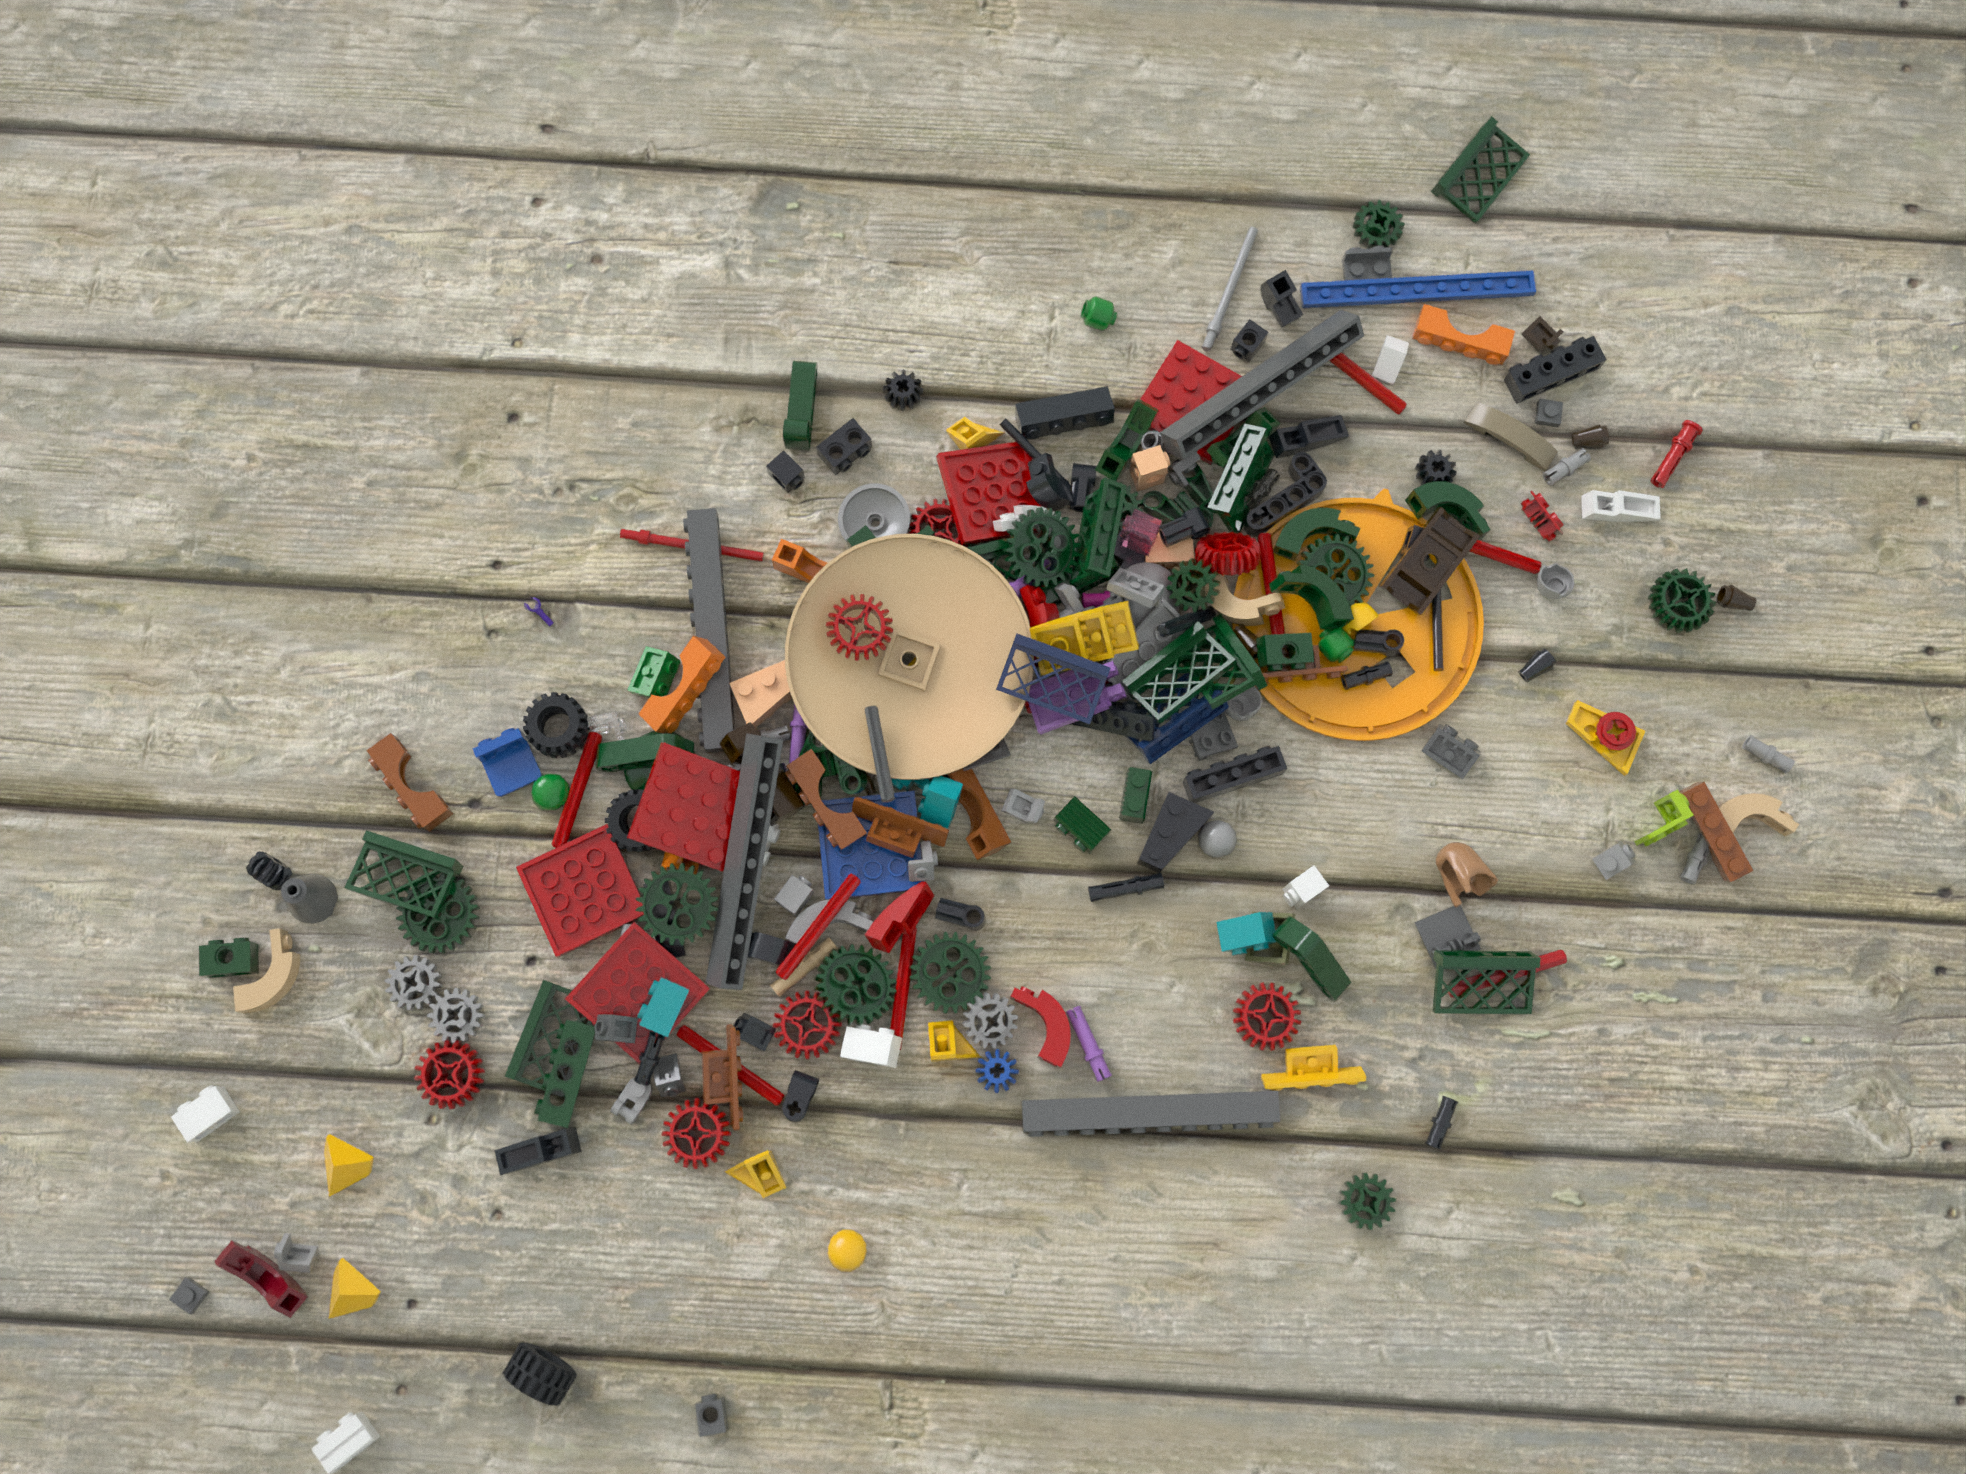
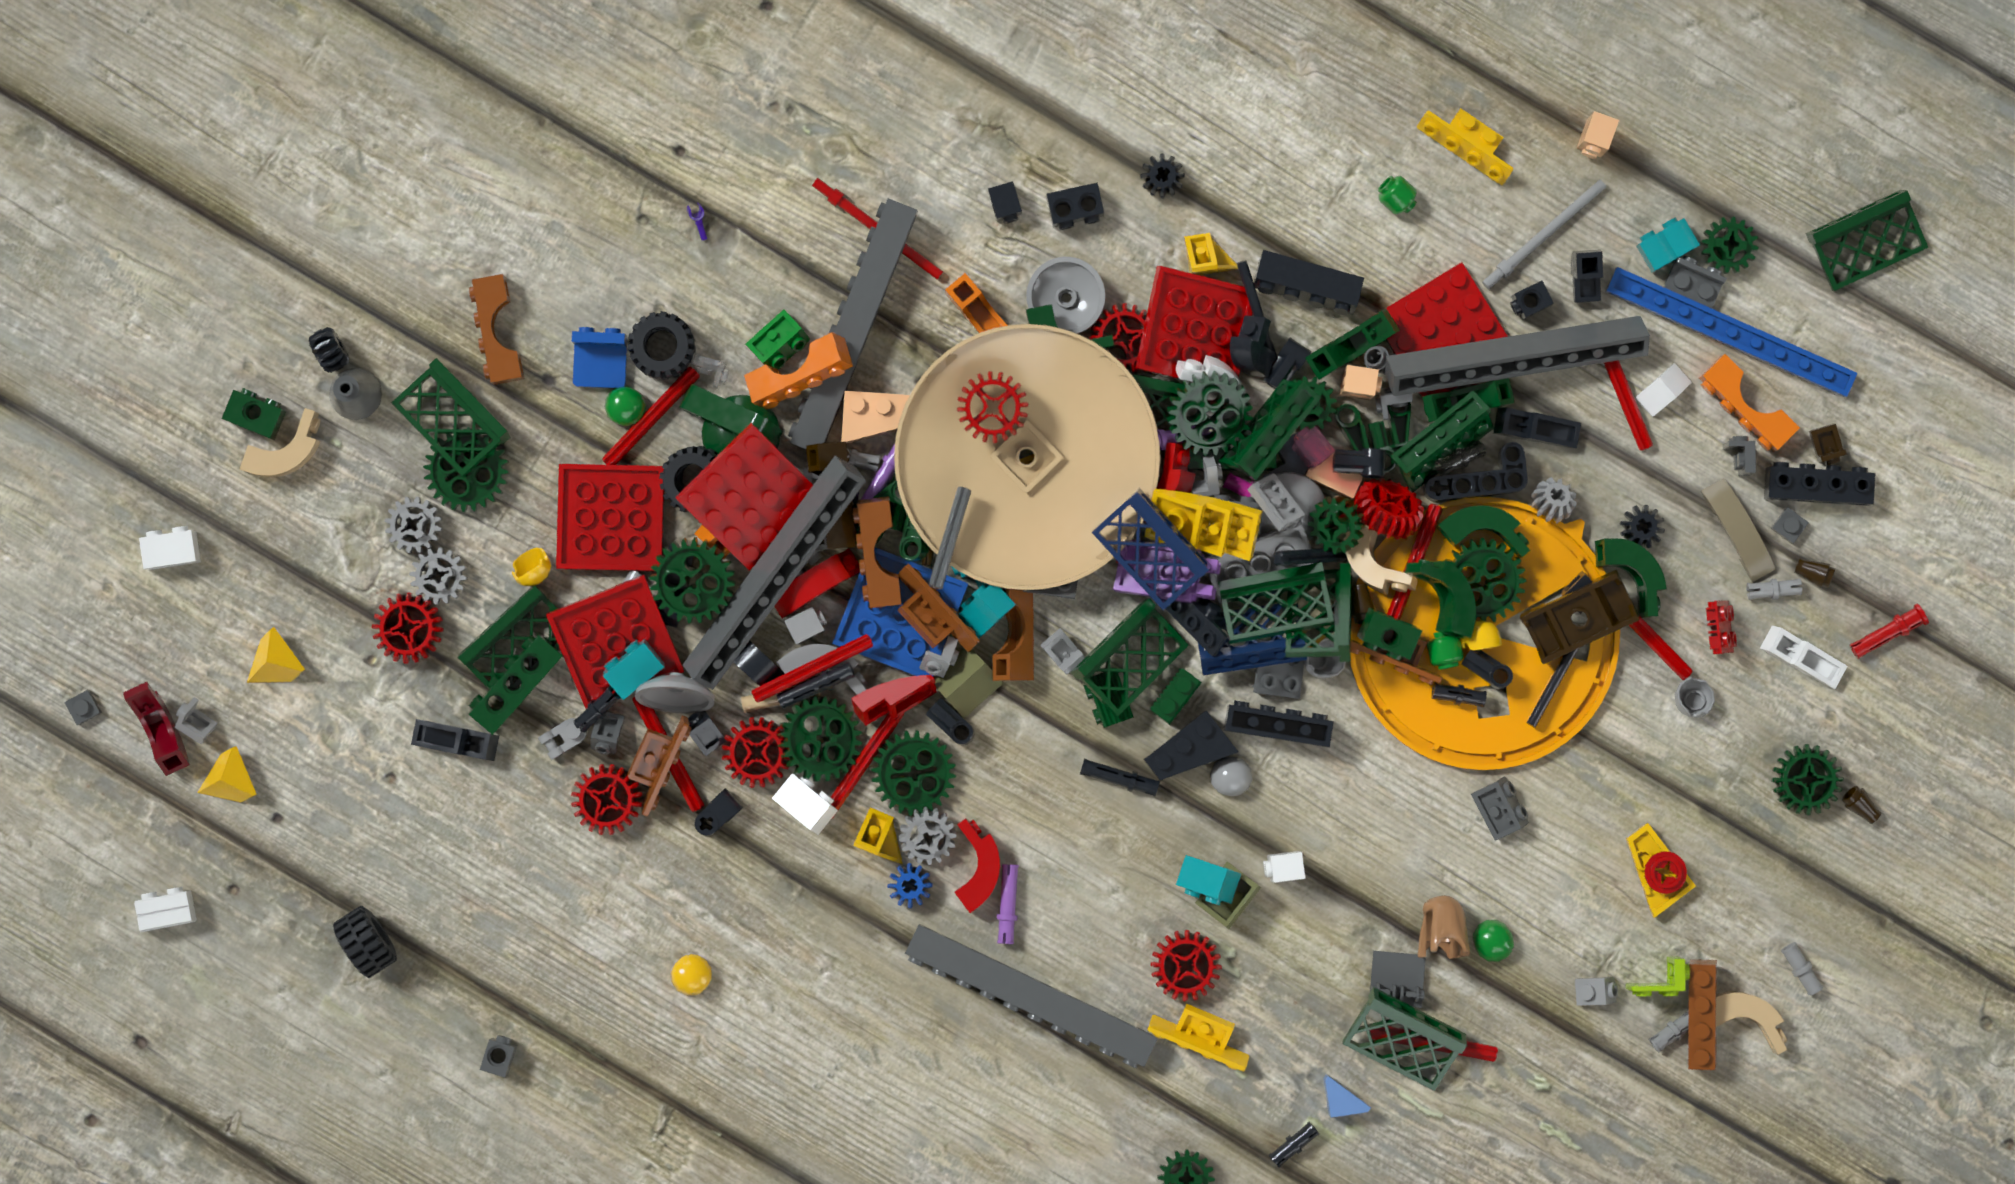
camera: 30 degrees right, 10 degrees up
dark grey bracket [595,1014,638,1043] -> none
yellow slope [725,1150,786,1198] -> none
dark green beam [783,361,818,451] -> none
dark green beam [1272,916,1351,1002] -> none
black cone [1518,648,1556,683] -> none
none -> yellow hair [512,547,551,586]
none -> light grey dish [635,672,715,713]
none -> red arch [774,548,860,619]
none -> black pin [777,662,855,709]
none -> olive slope [933,648,1003,718]
none -> dark green fence [1070,598,1189,717]
none -> medium blue slope [1323,1074,1371,1118]
none -> yellow bracket [1416,108,1514,185]
none -> green hair [1472,920,1514,962]
none -> light grey gear [1531,477,1577,524]
none -> light nougat brick [1576,111,1619,159]
none -> teal brick [1636,217,1700,273]
none -> dark grey bracket [1723,436,1756,476]

